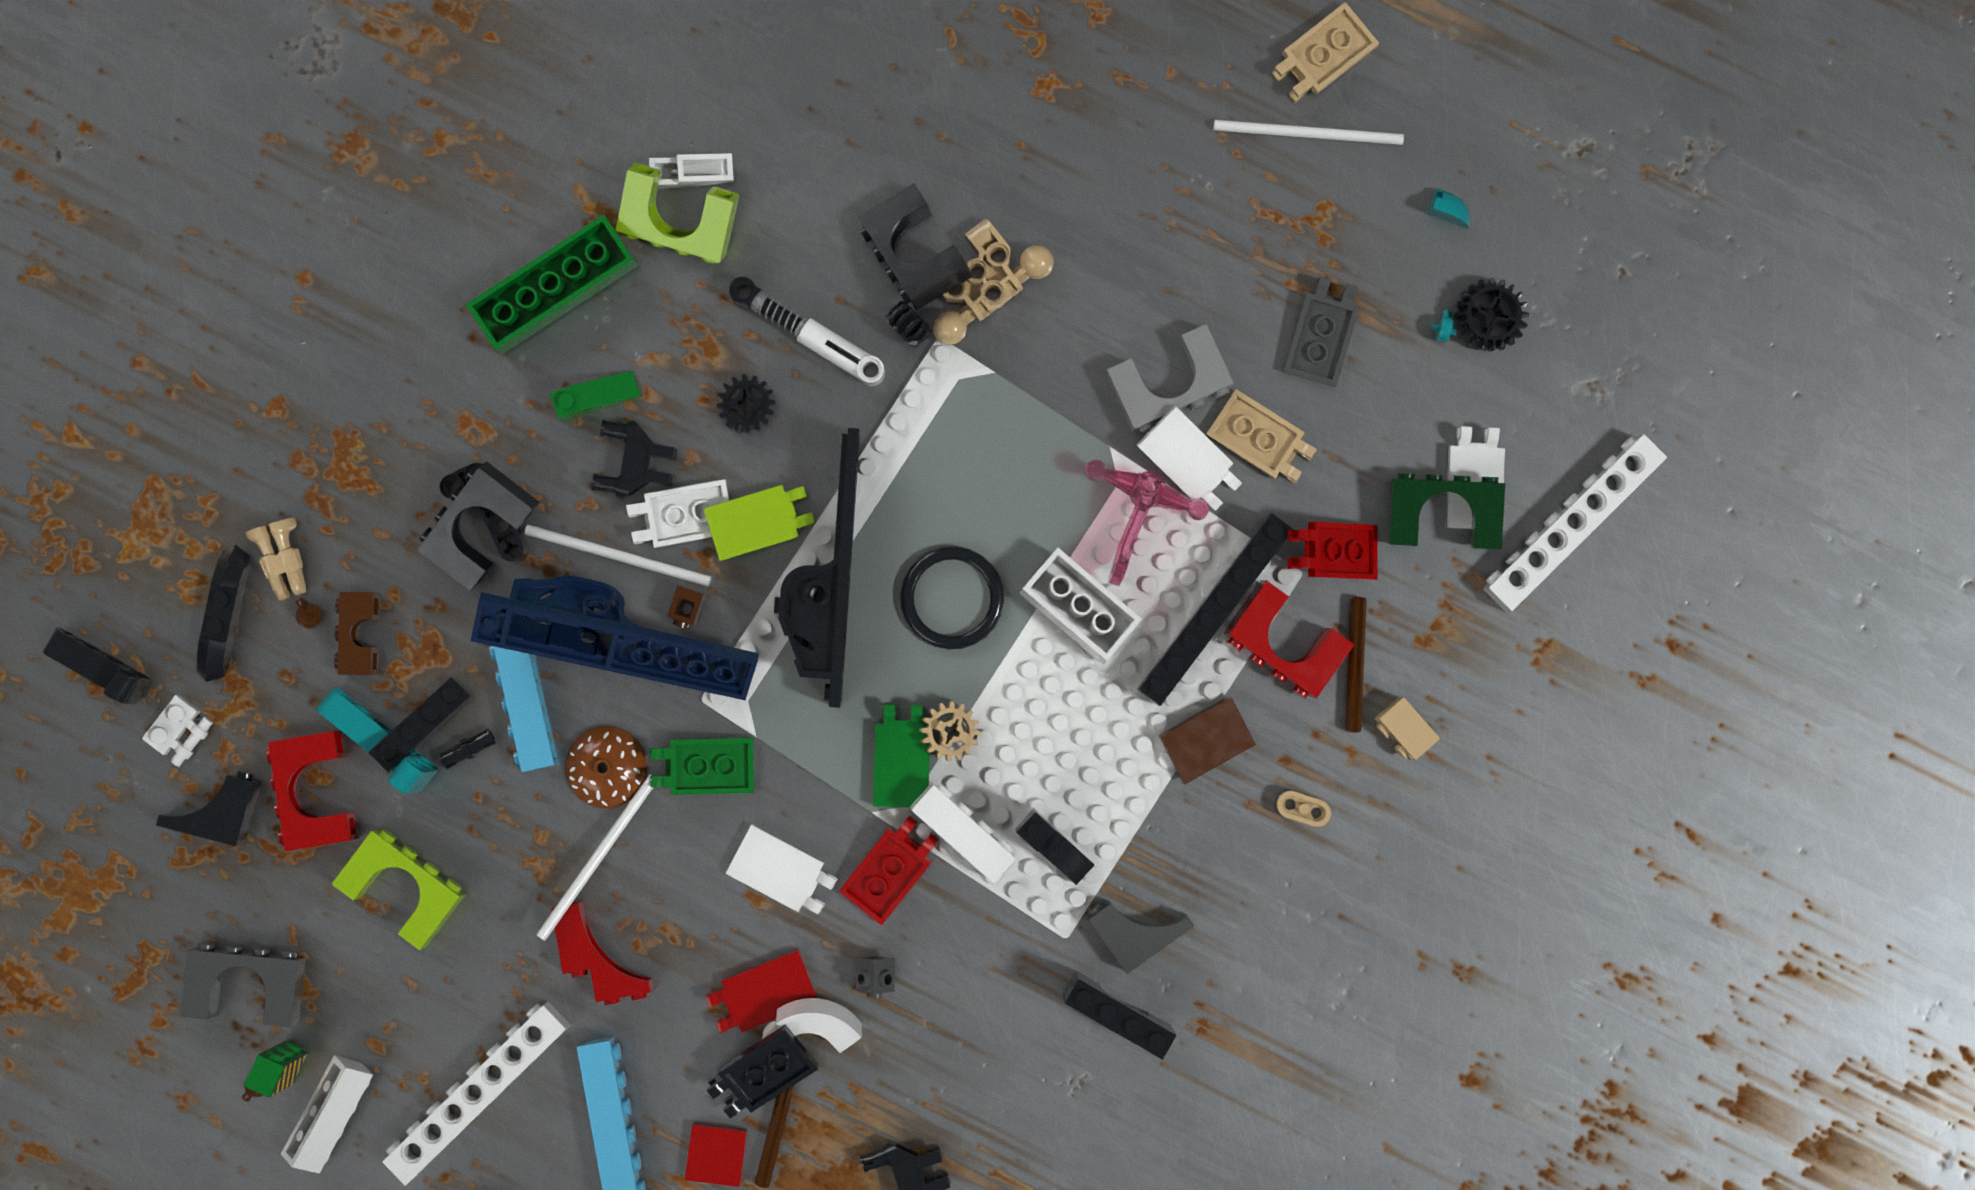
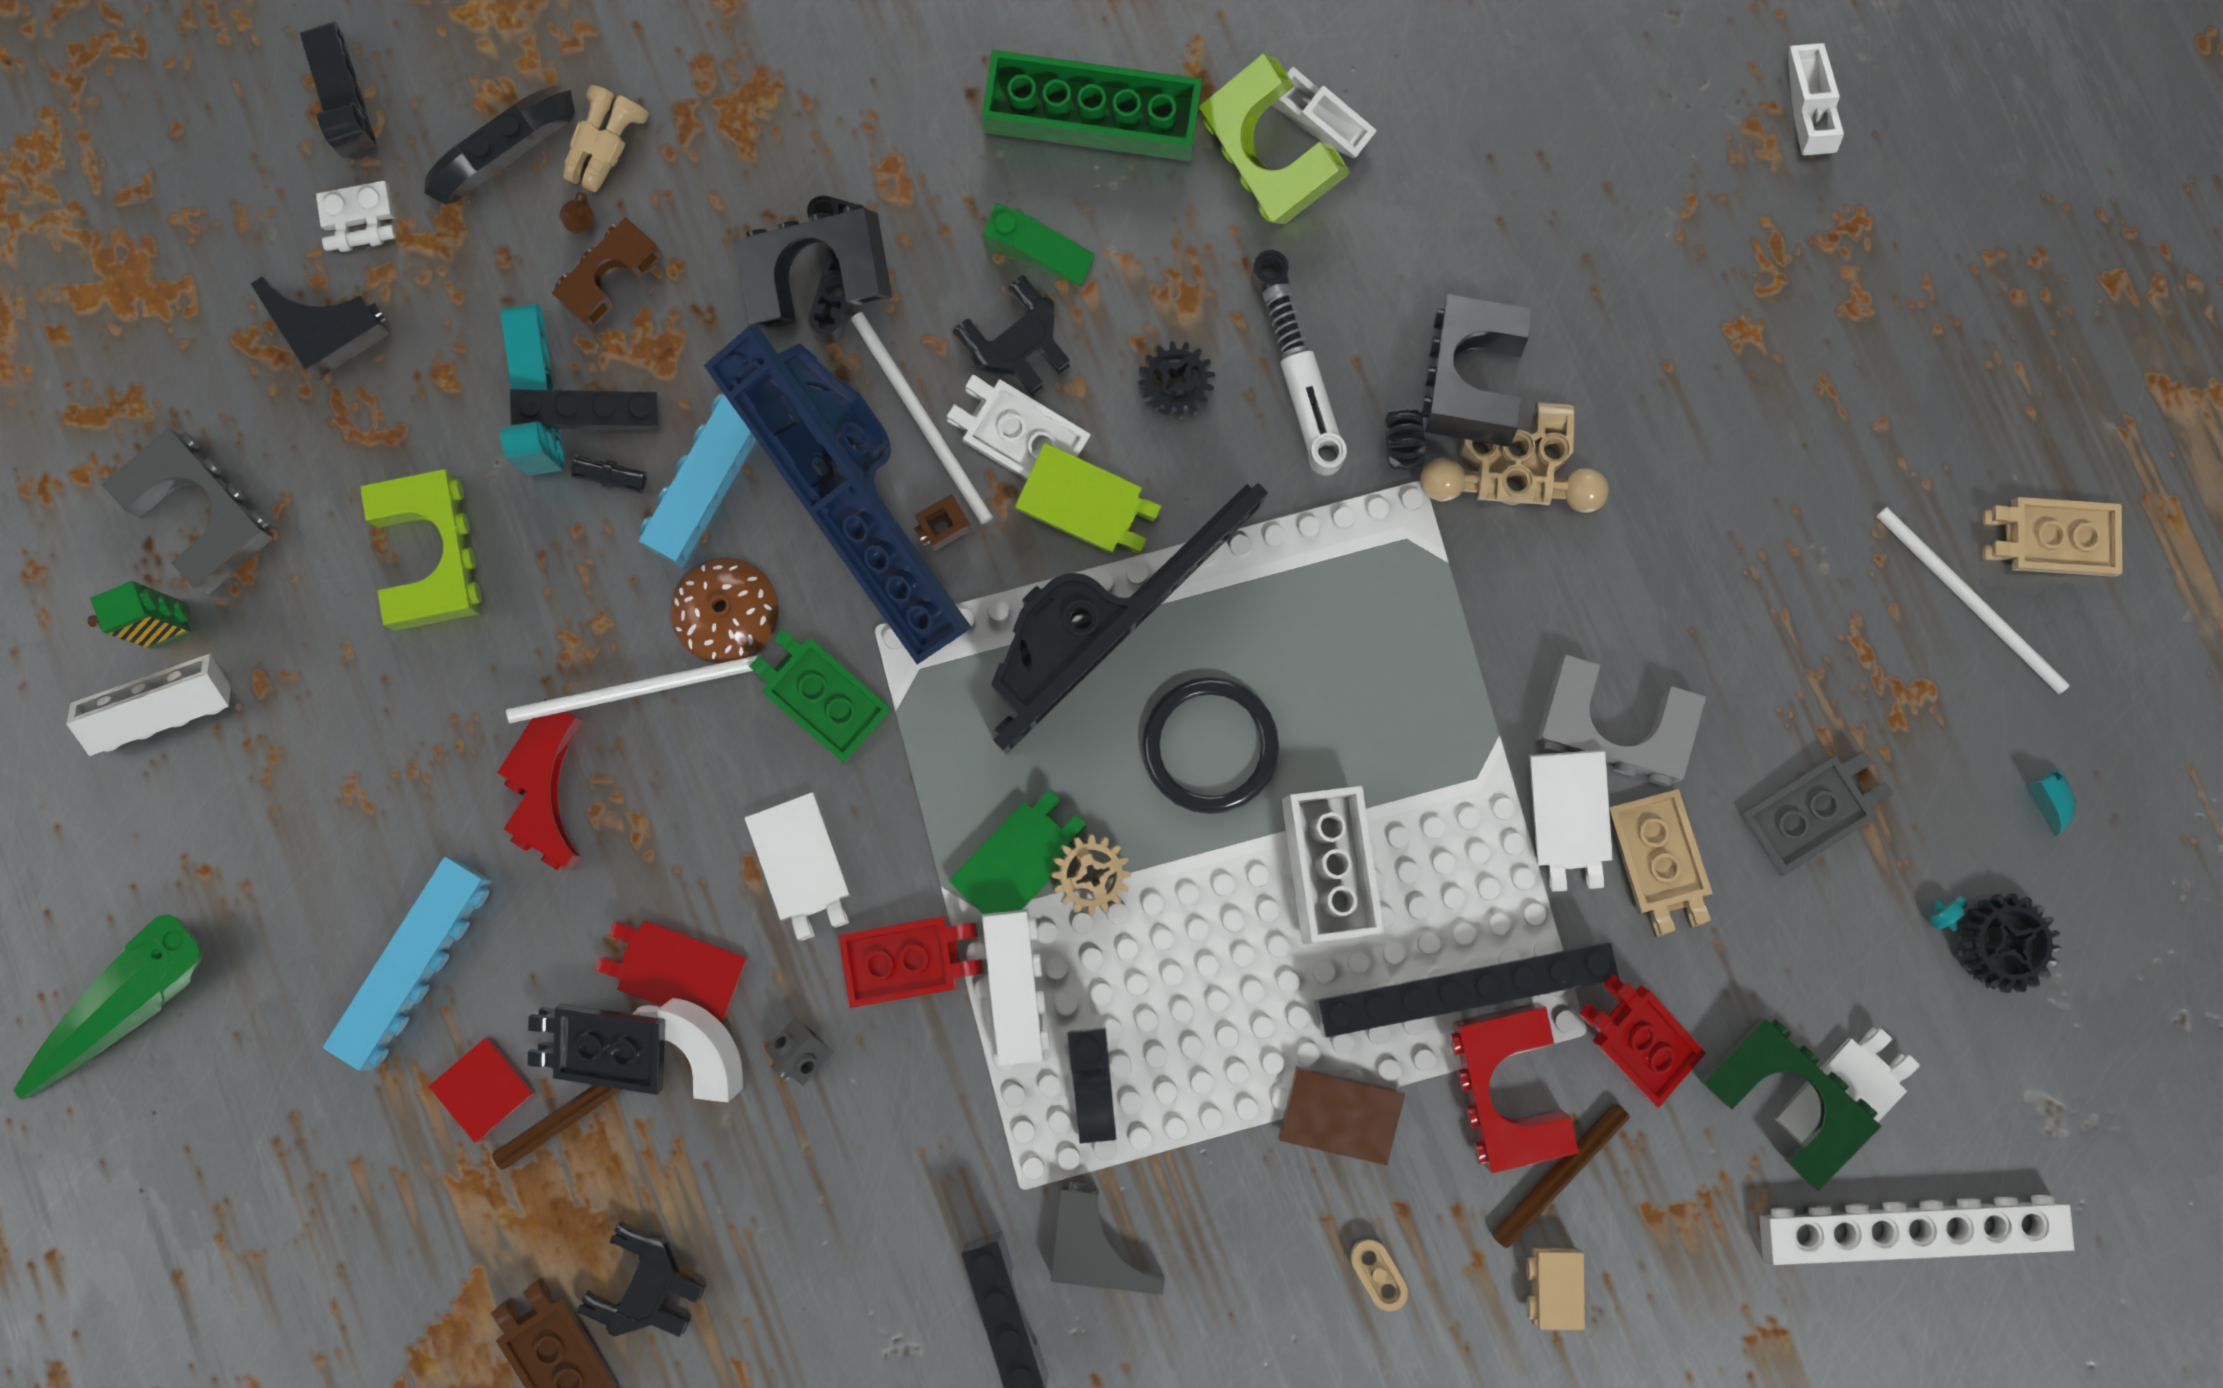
camera: 45 degrees right, 5 degrees down
red arch [266,731,358,851] -> none
white brick [382,1002,571,1186] -> none
clear pink piece [1085,459,1209,586] -> none

